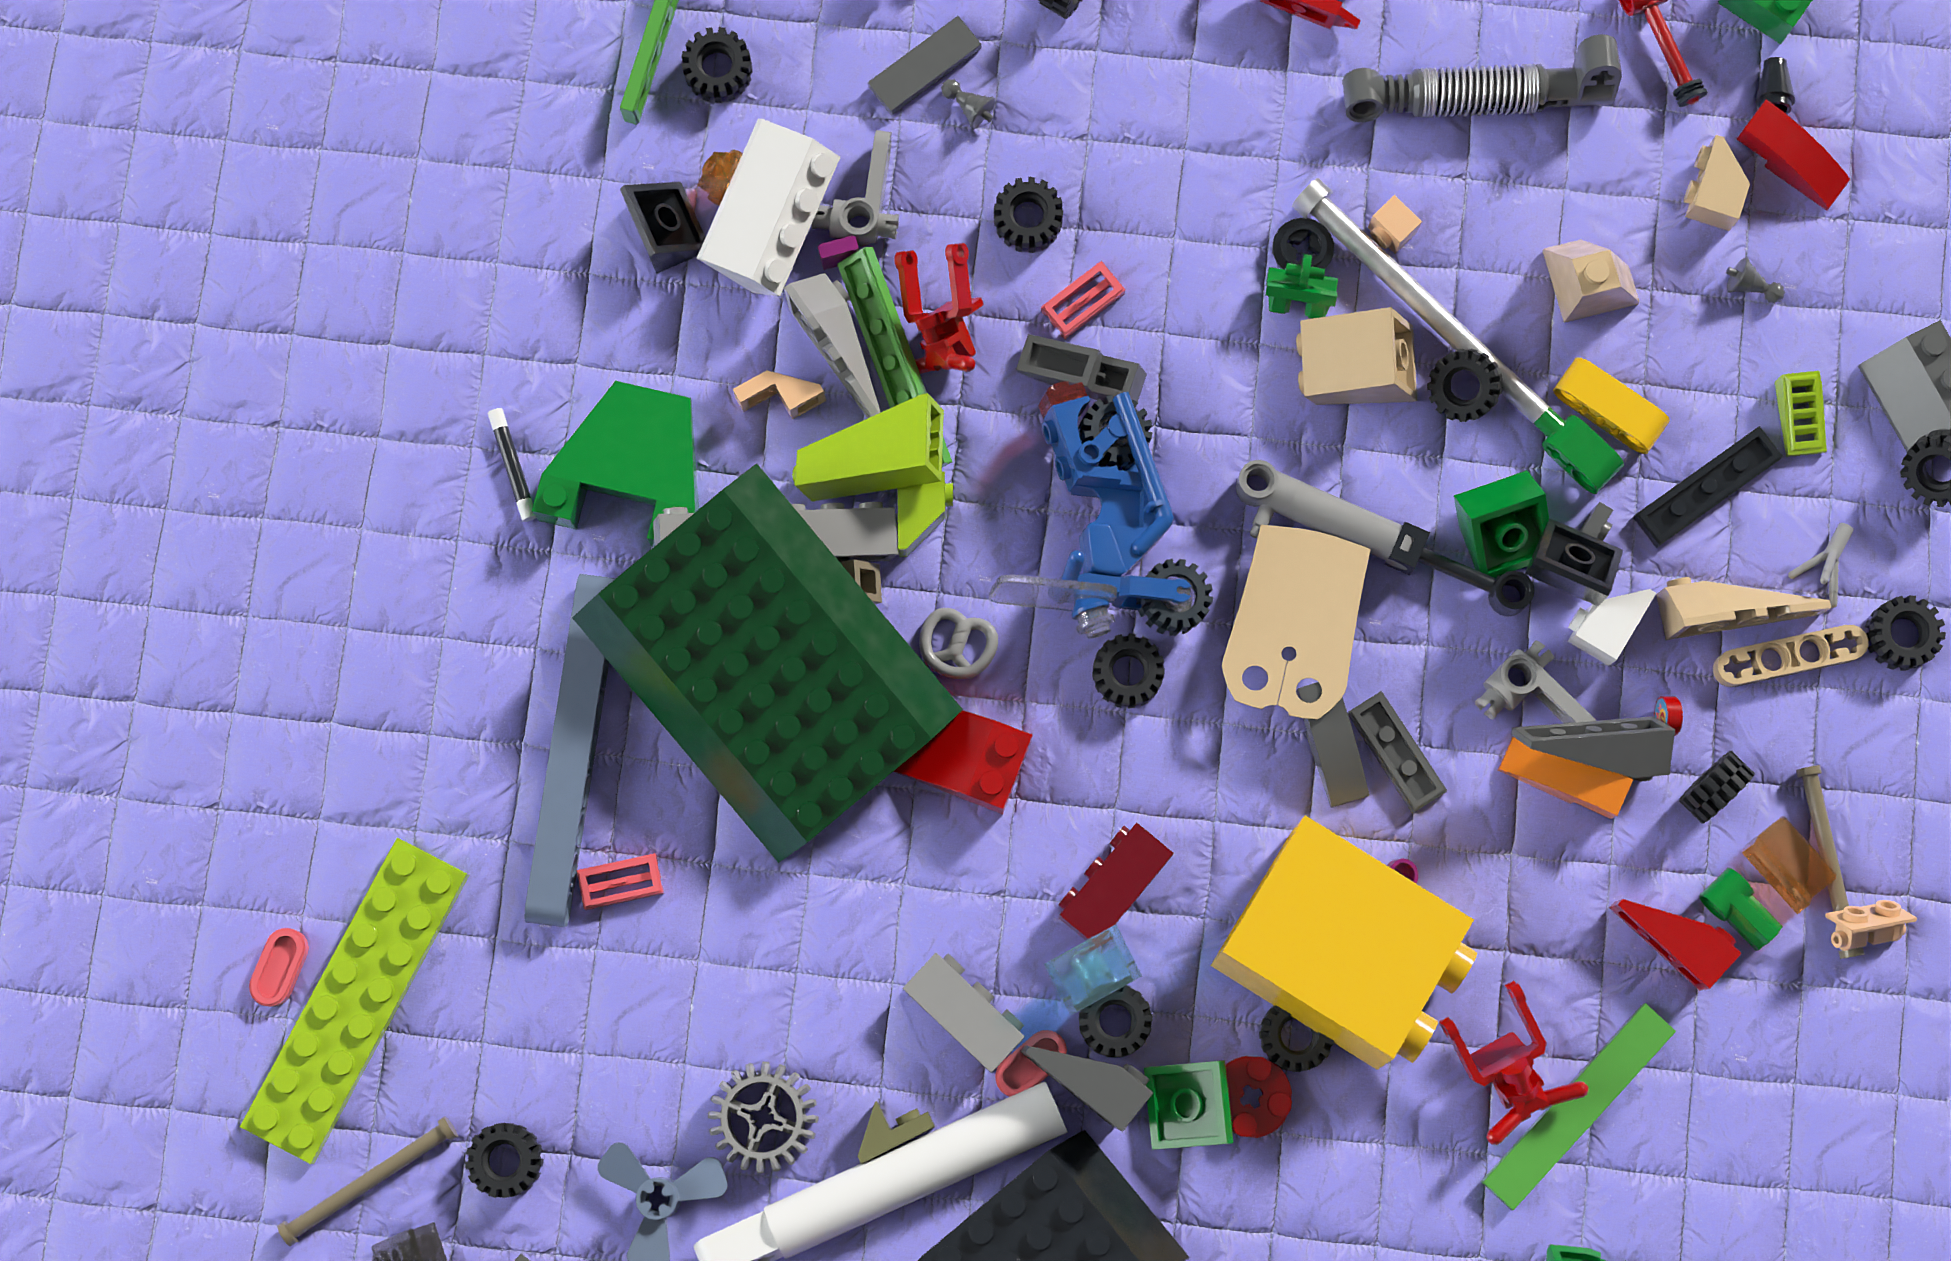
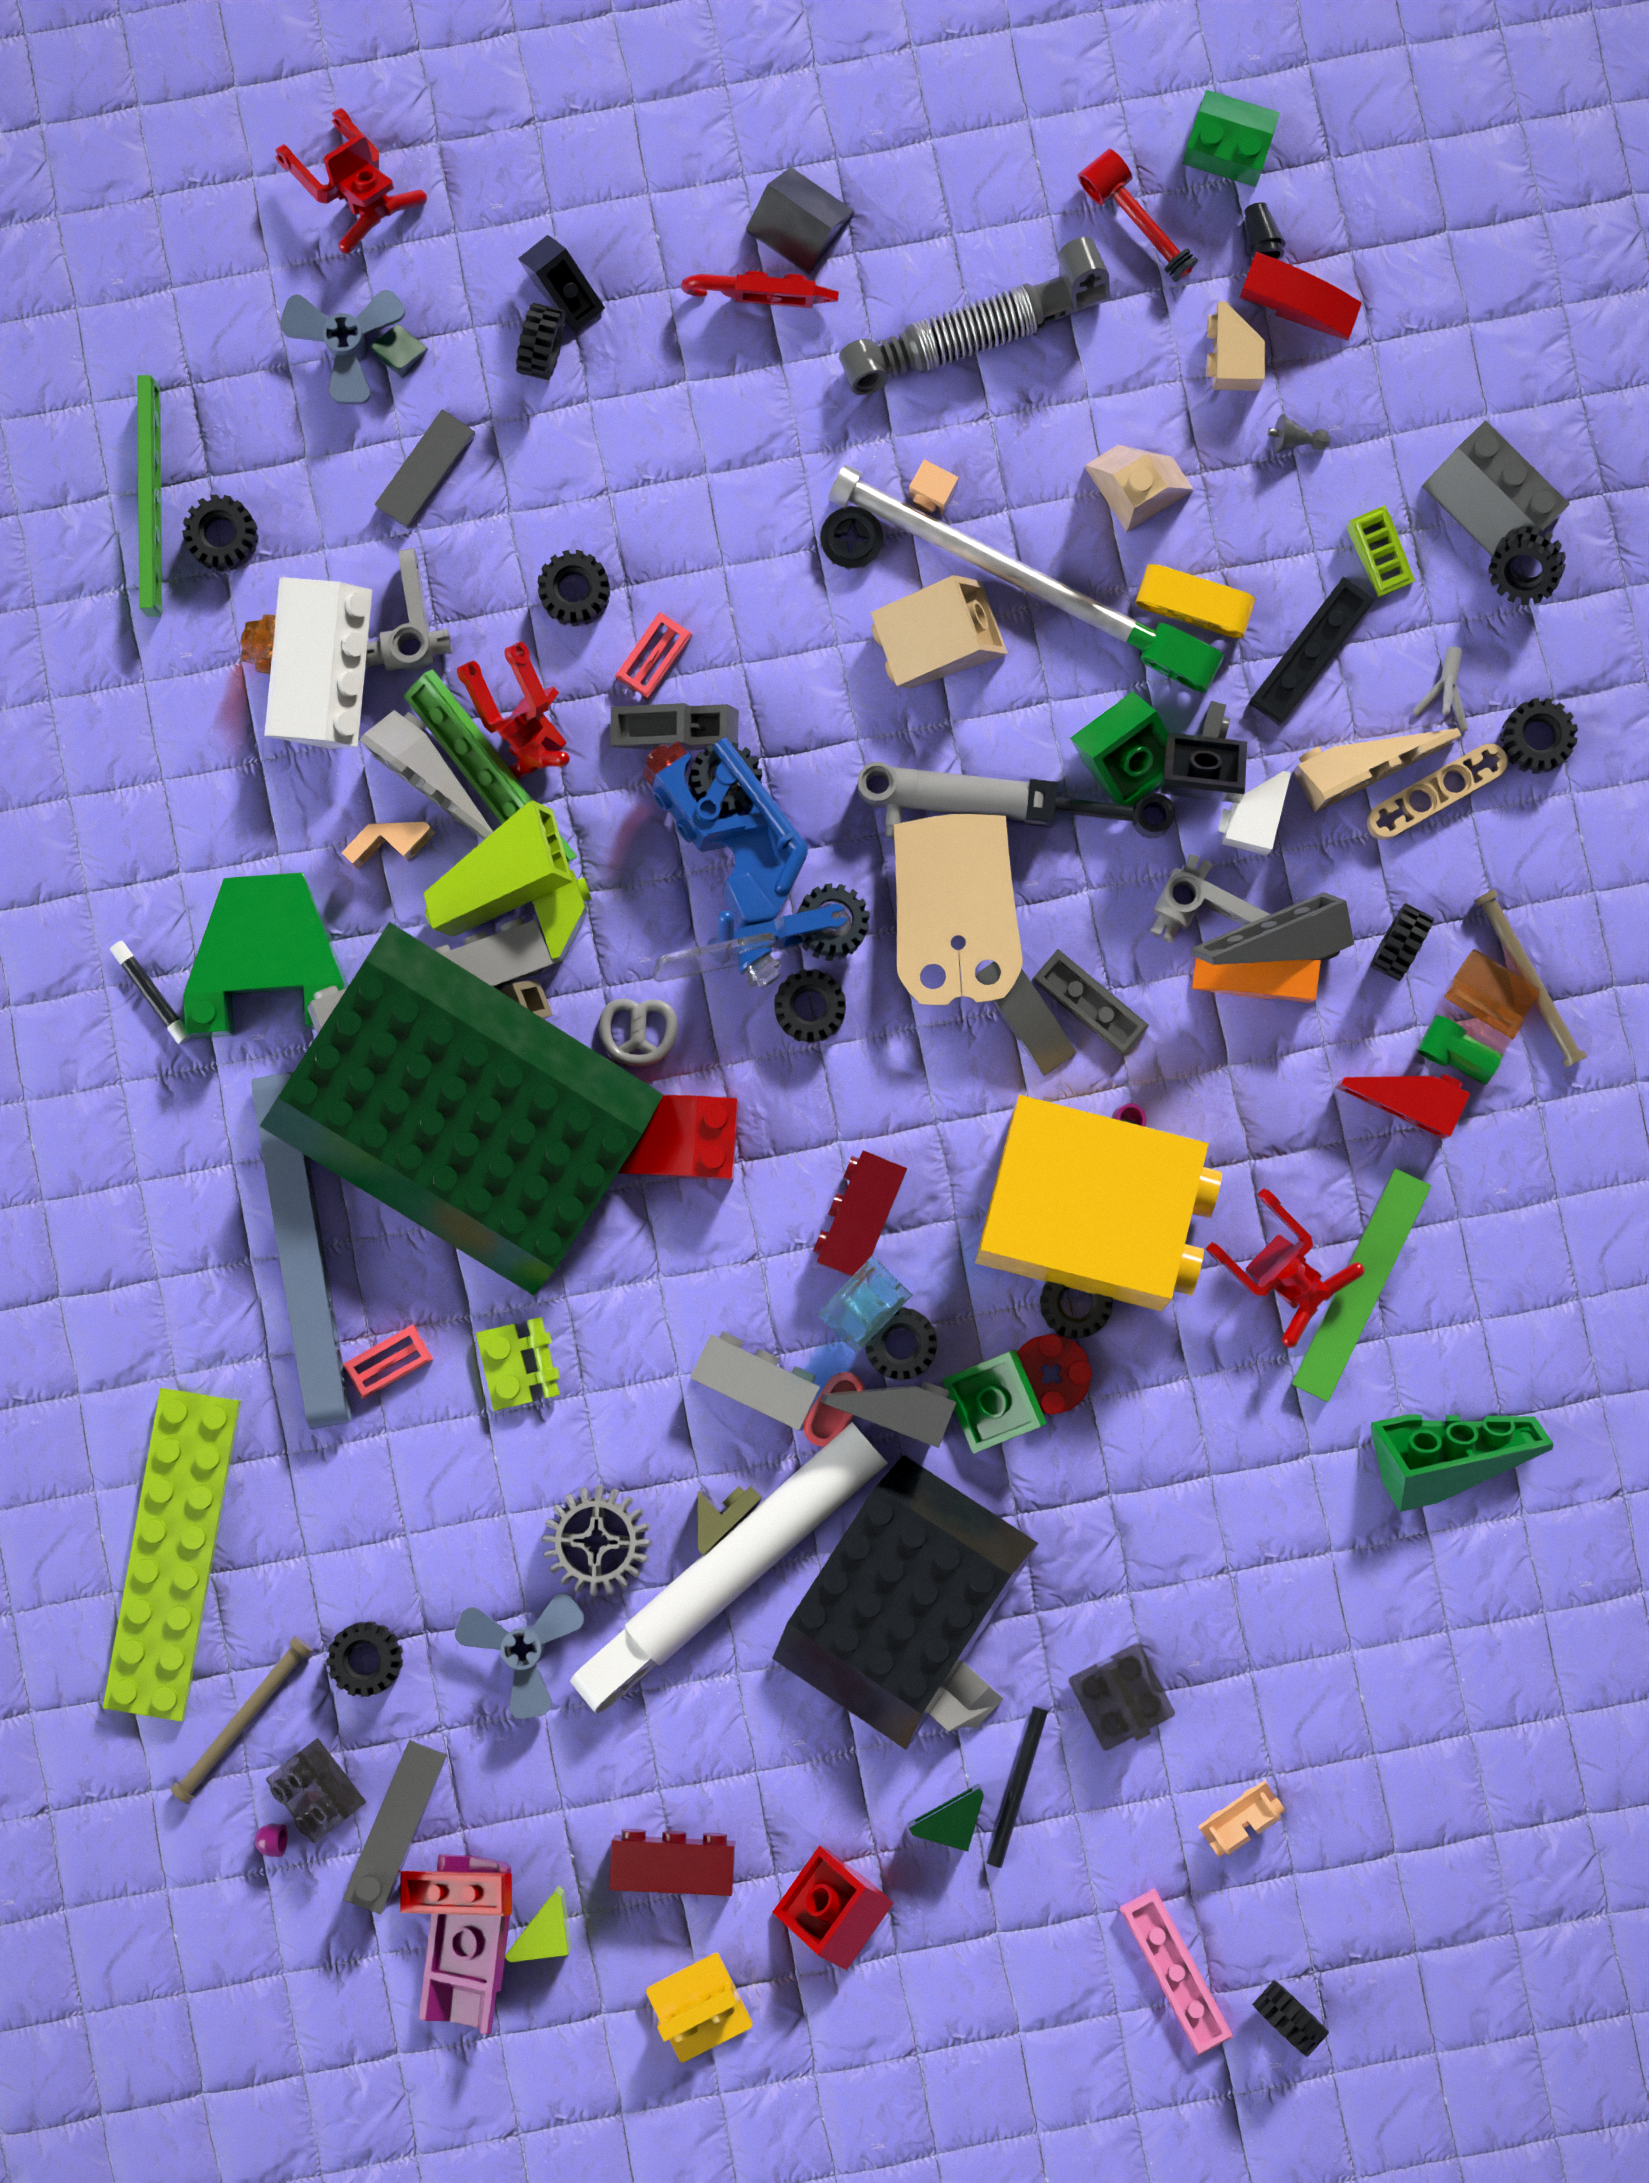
camera: 15 degrees left, 5 degrees up
coral tile [249,928,309,1007] -> none
black slope [620,182,706,274] -> none
magenta tile [818,235,859,270] -> none
dark grey piece [941,79,995,129] -> none
green hips [1265,254,1338,319] -> none
black tyre [1427,349,1503,422] -> none
red tile [1654,696,1683,736] -> none
light nougat hinge [1825,900,1917,951] -> none
none -> lime plate [475,1317,561,1411]

